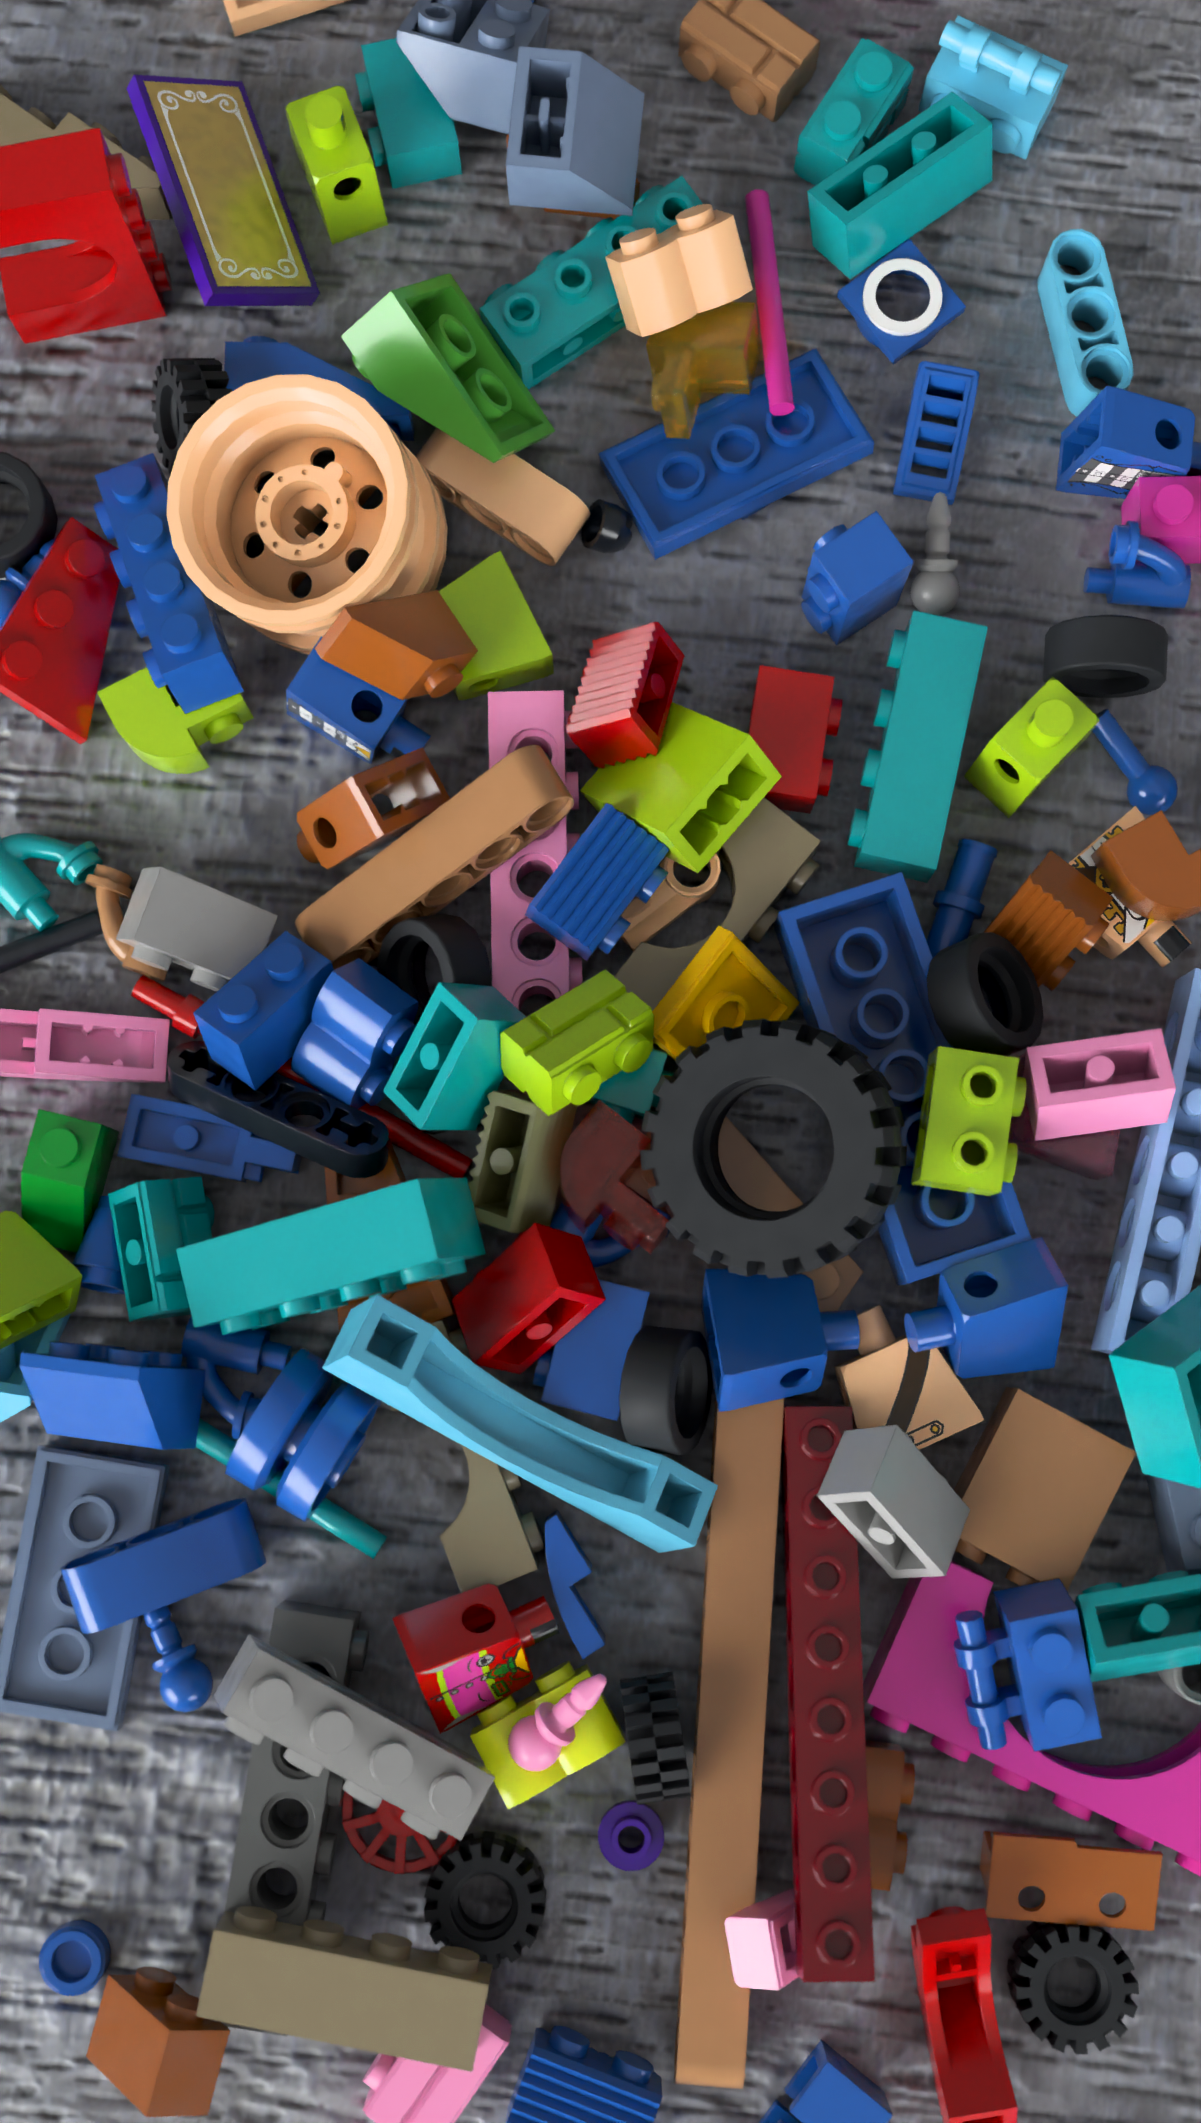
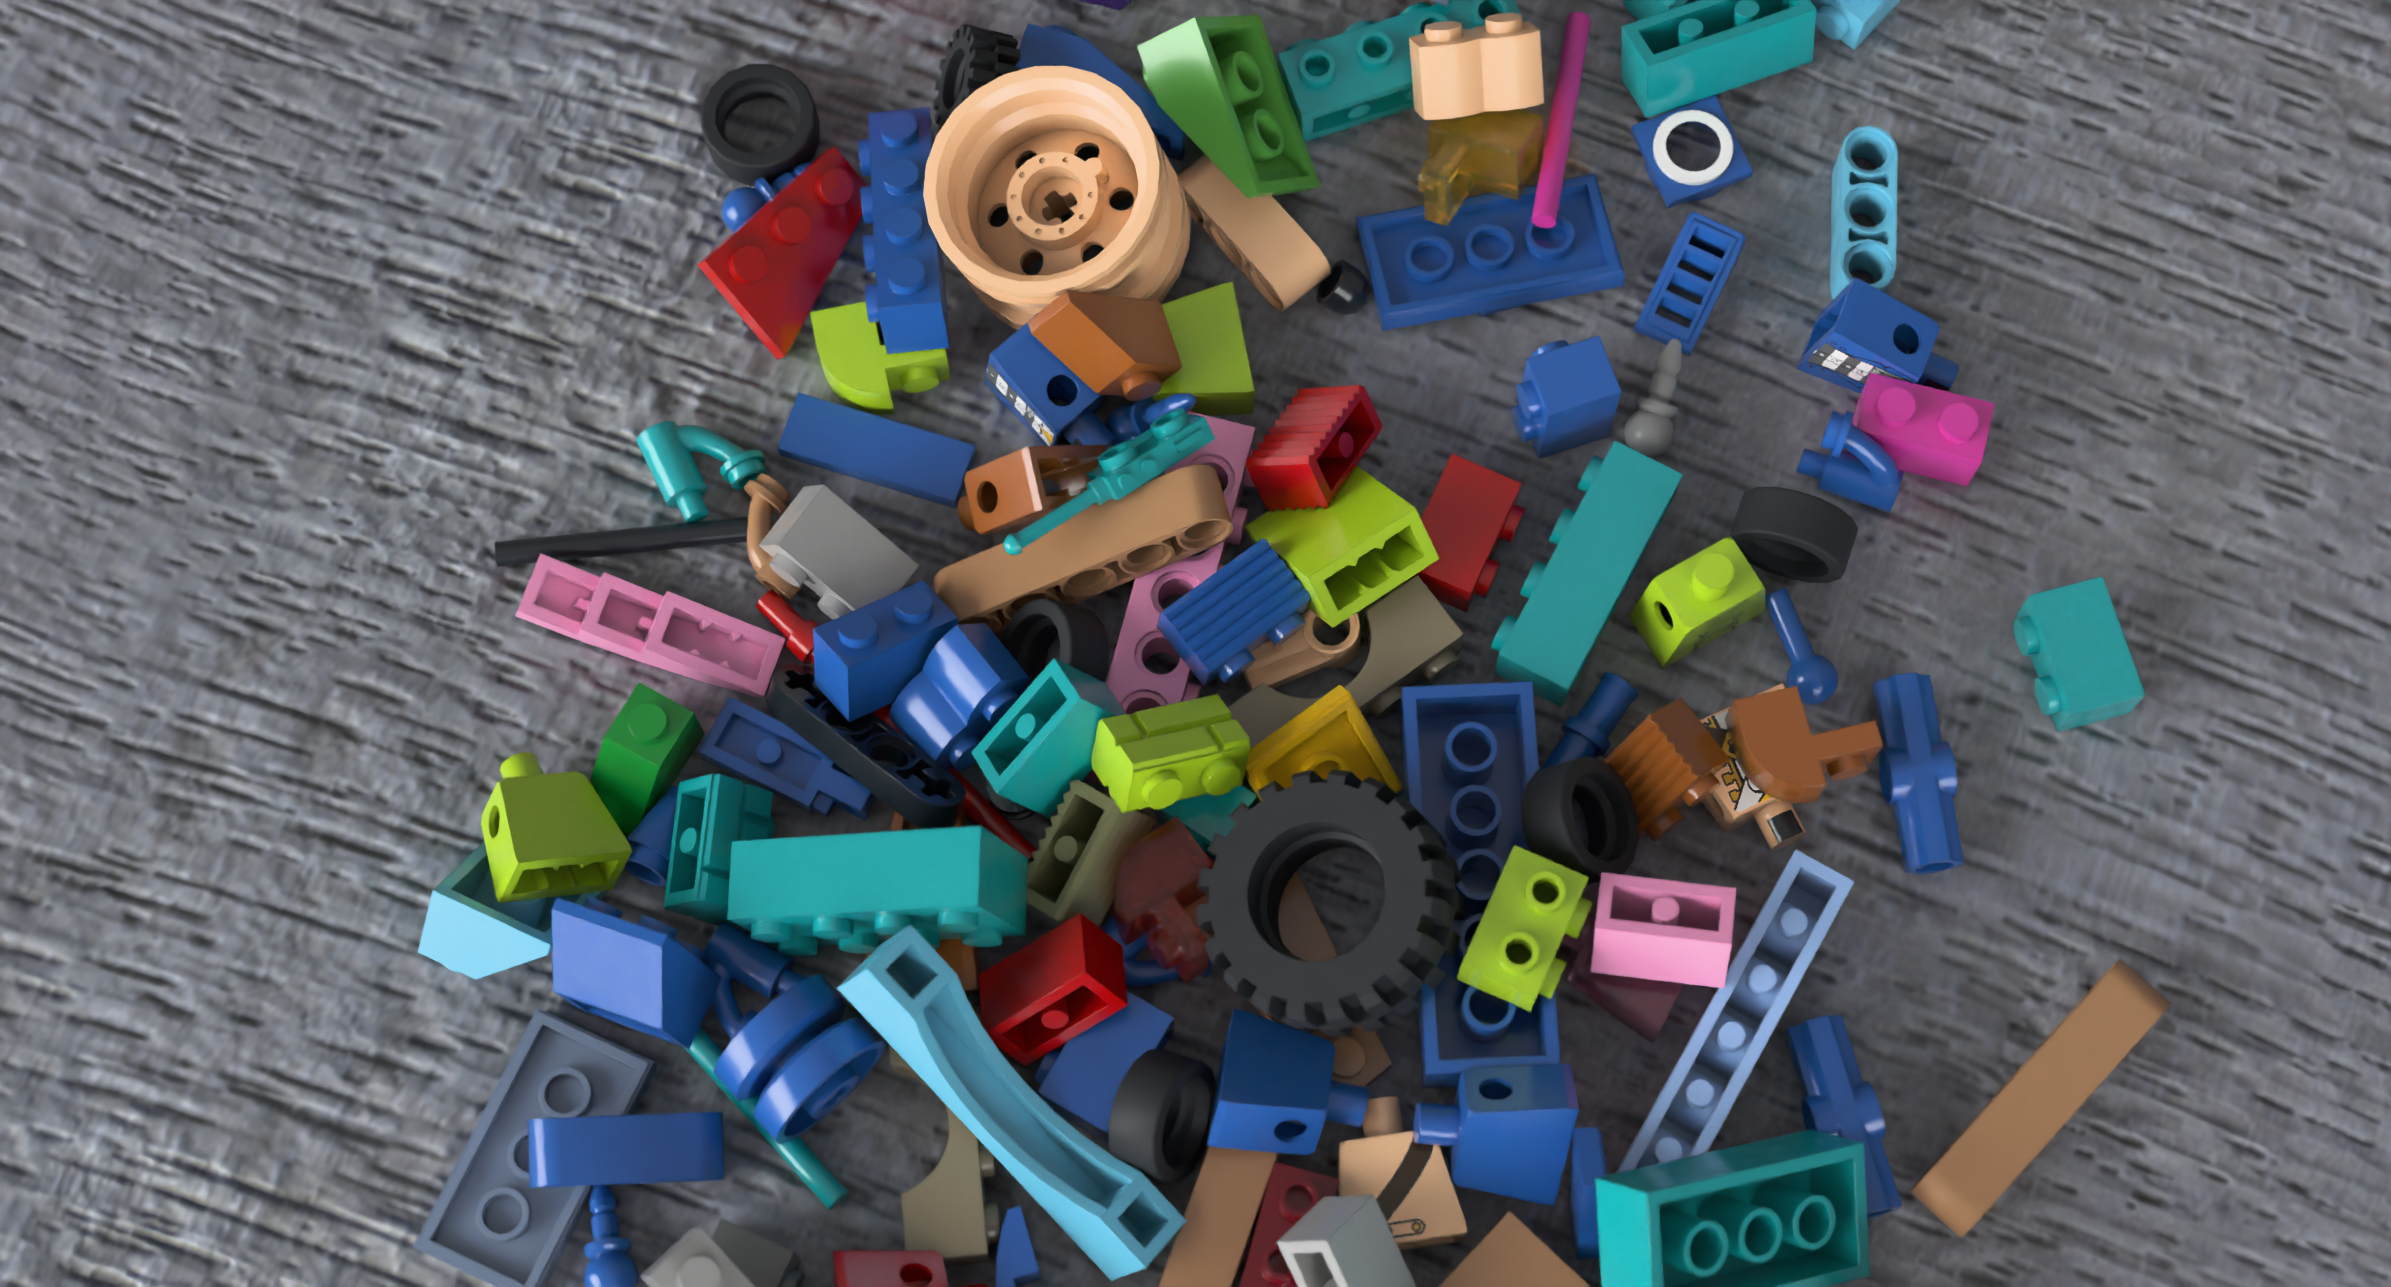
camera: 15 degrees right, 10 degrees down
none -> blue tile [777,392,977,509]
none -> teal piece [1003,408,1216,555]
none -> blue bar [1106,393,1197,446]
none -> blue tile [1568,1127,1608,1259]

